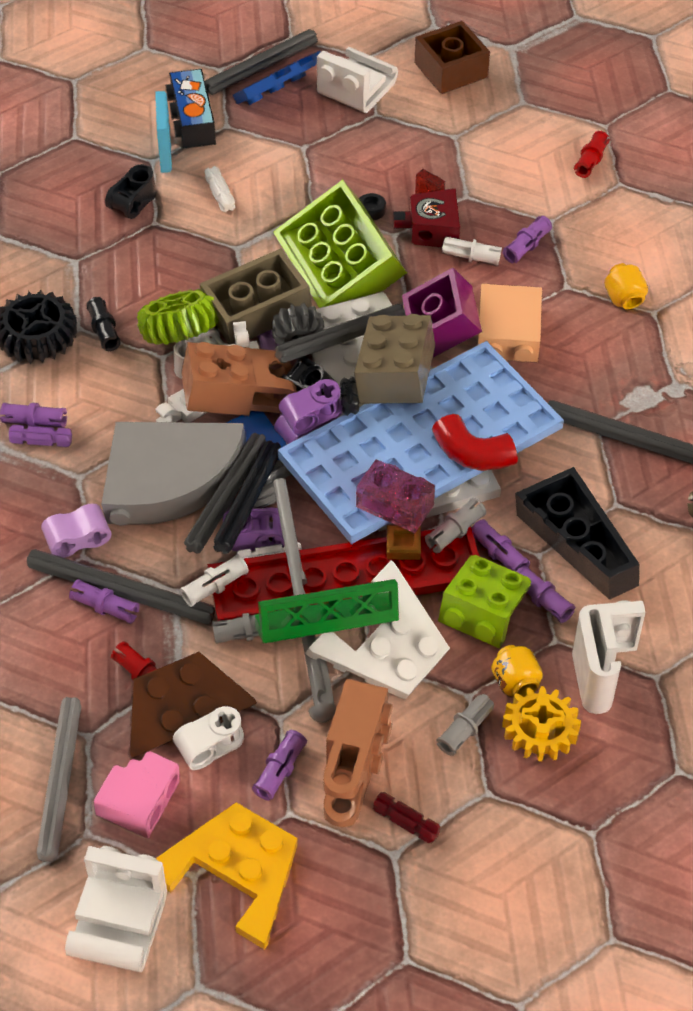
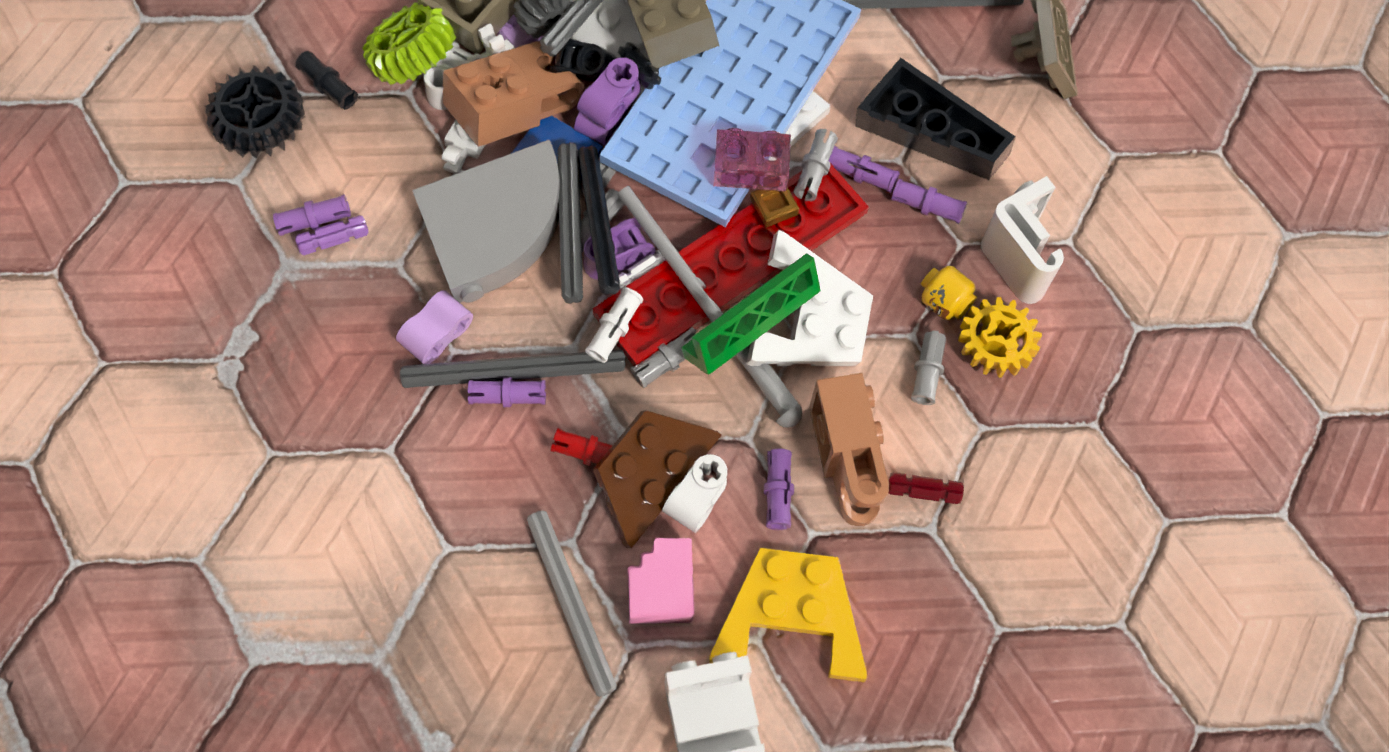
camera: 30 degrees left, 15 degrees up
red cylinder [432,414,518,471] -> none
lime bracket [438,555,531,648] -> none

